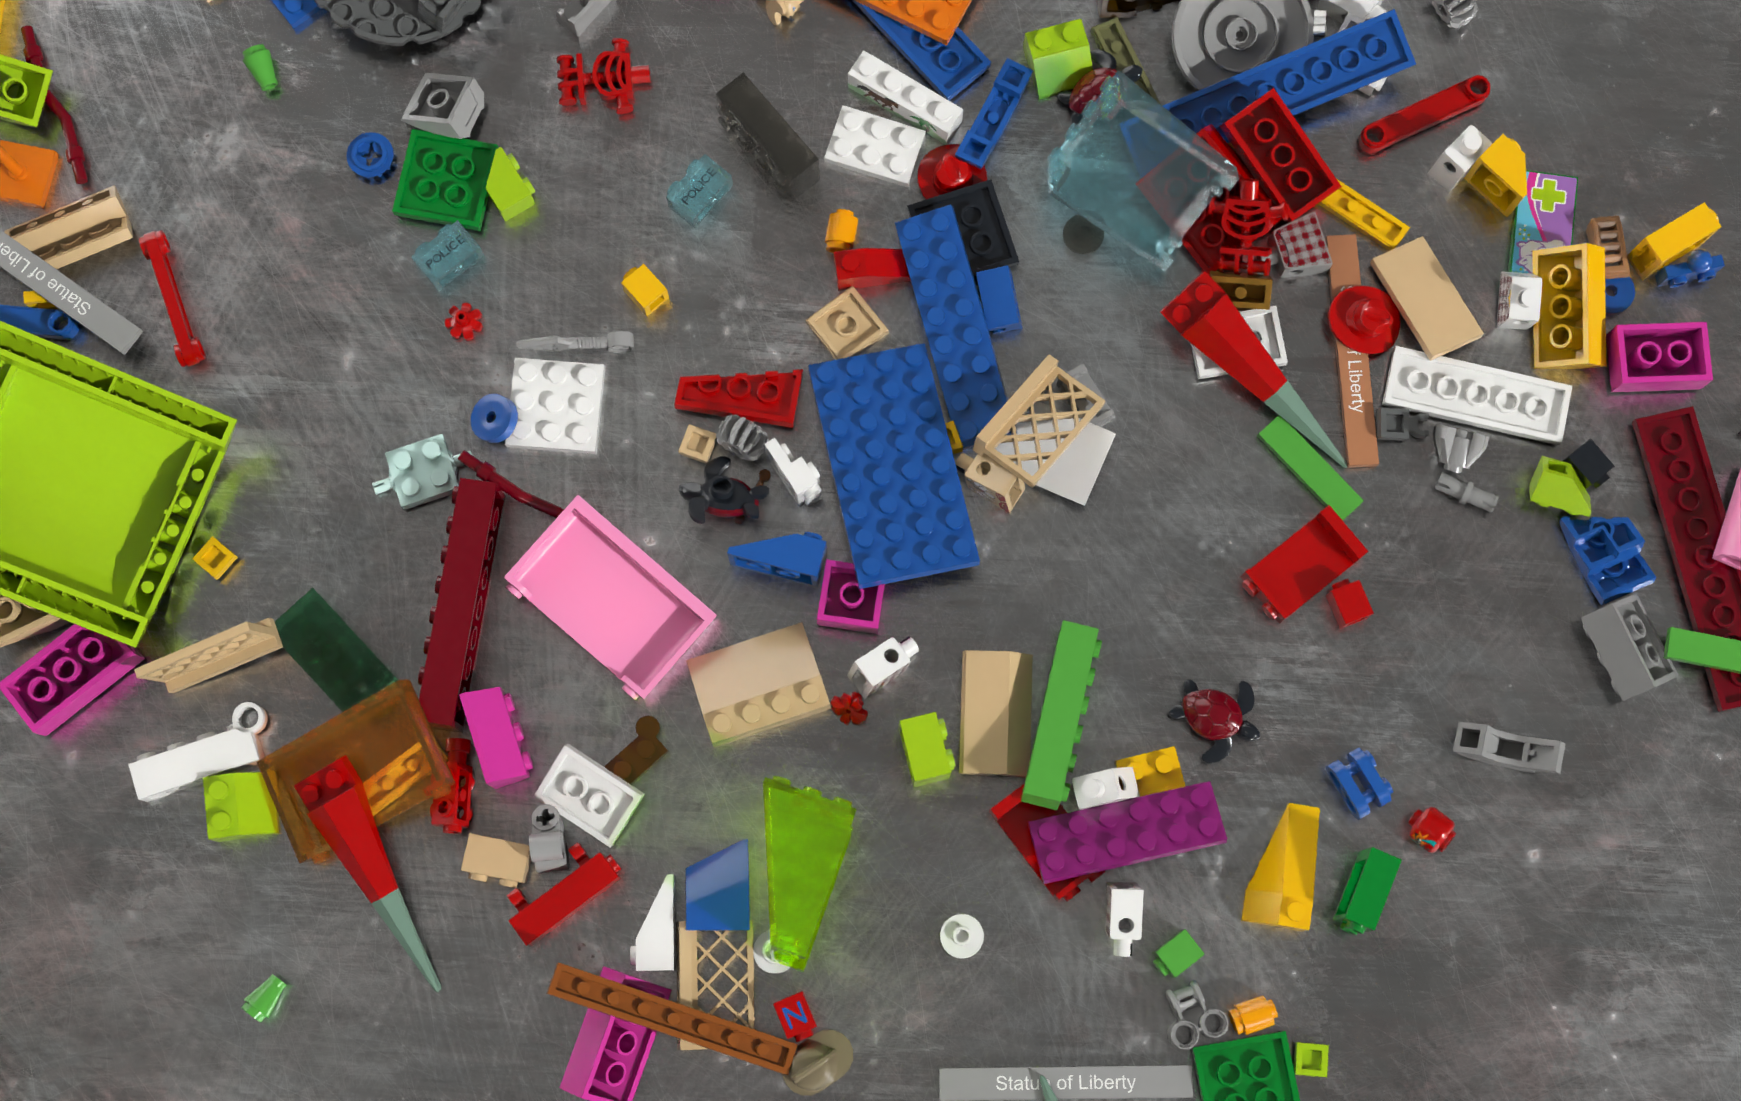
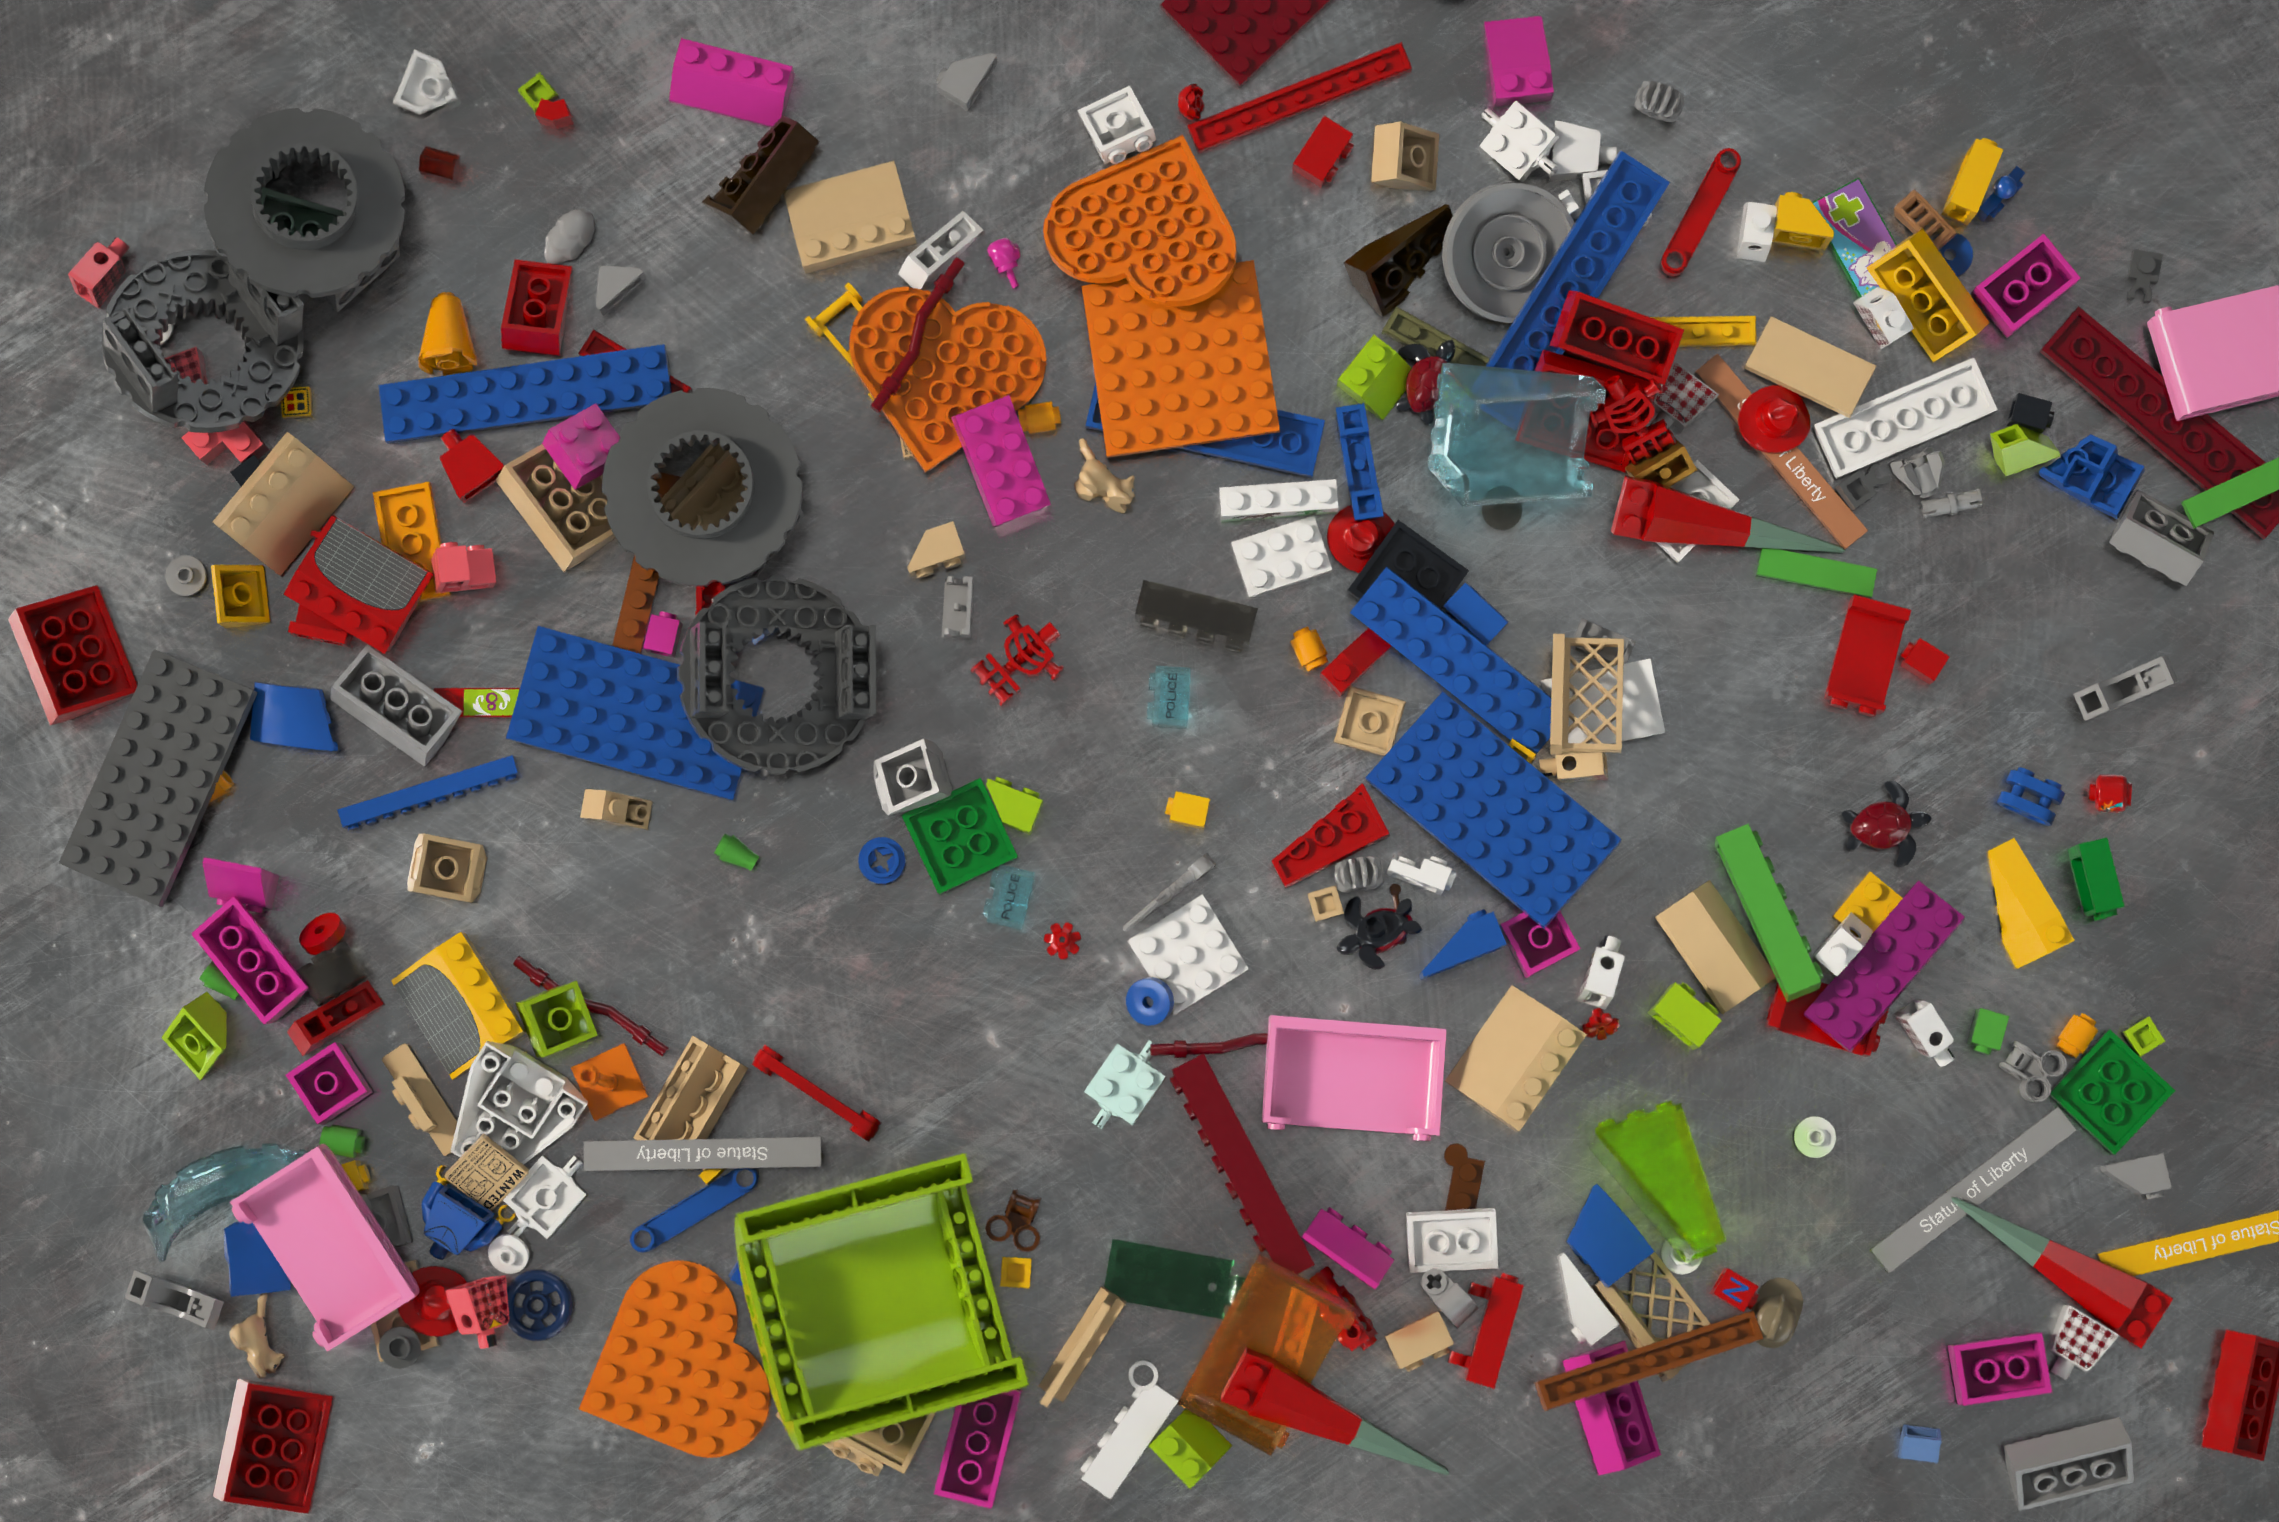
camera: 30 degrees left, 5 degrees up
none -> reddish brown piece [985,1188,1042,1252]

